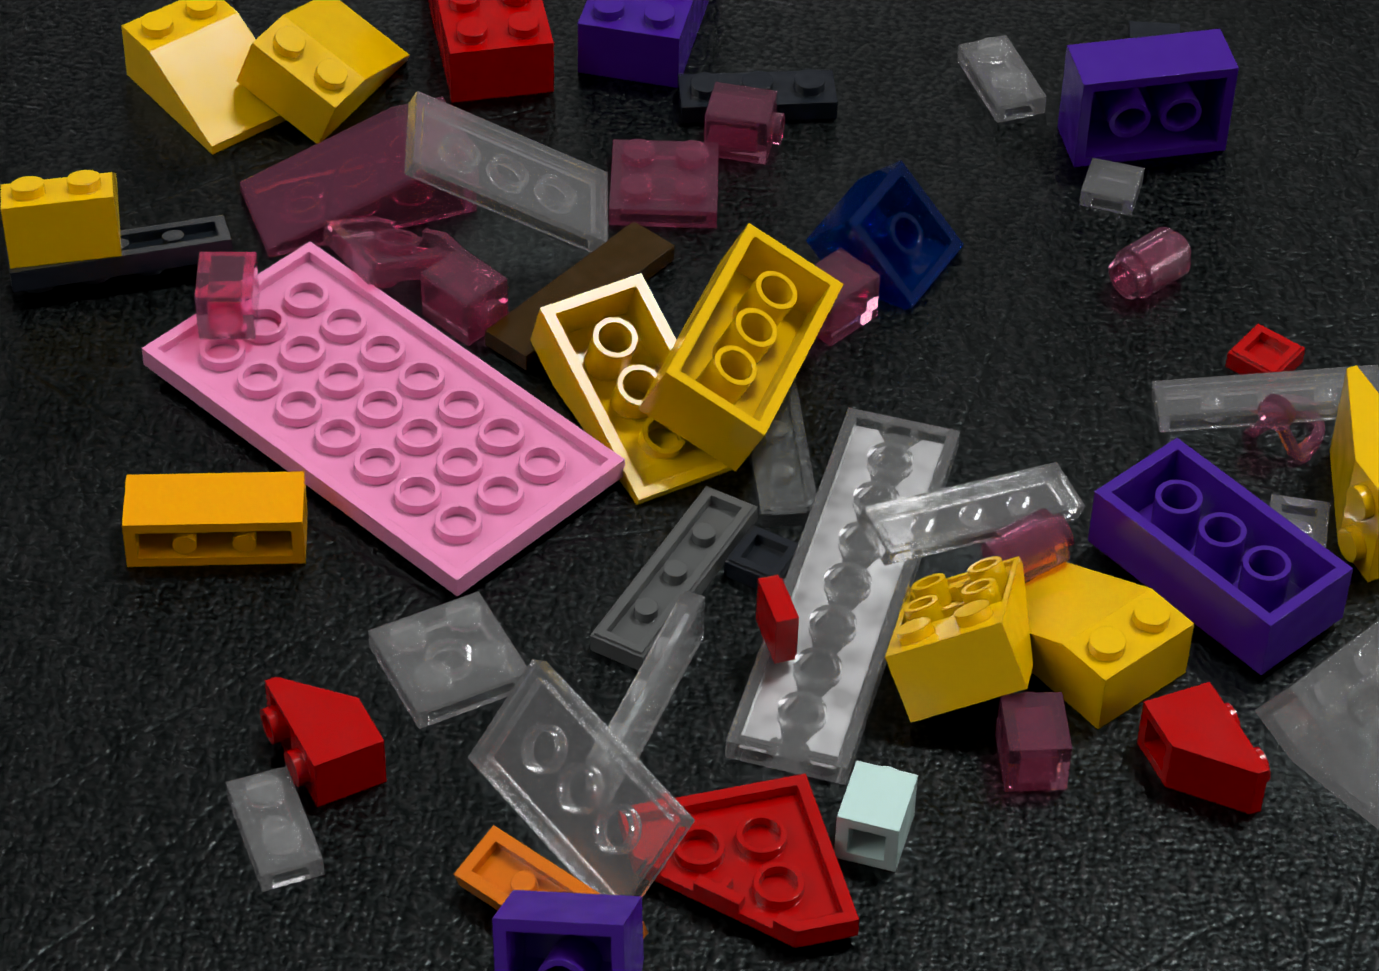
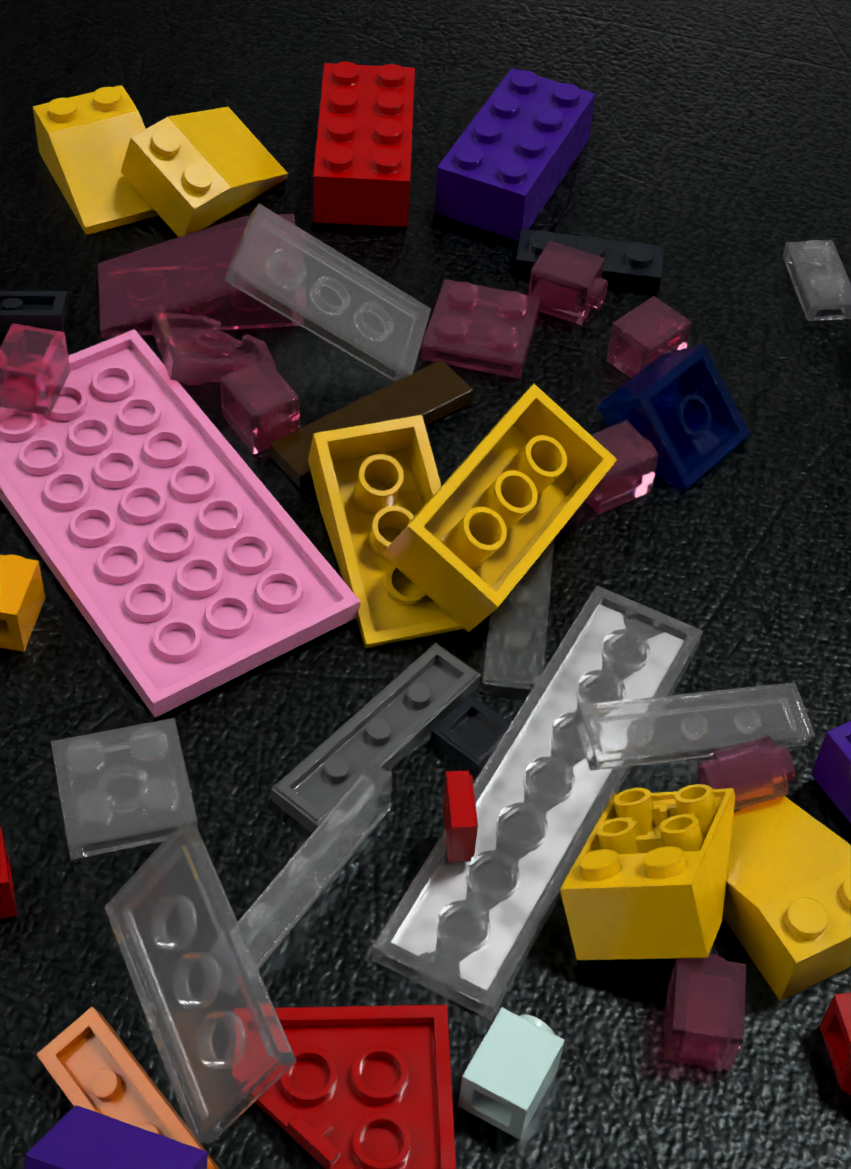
camera: 10 degrees right, 5 degrees up
none -> clear pink brick [606,296,692,387]

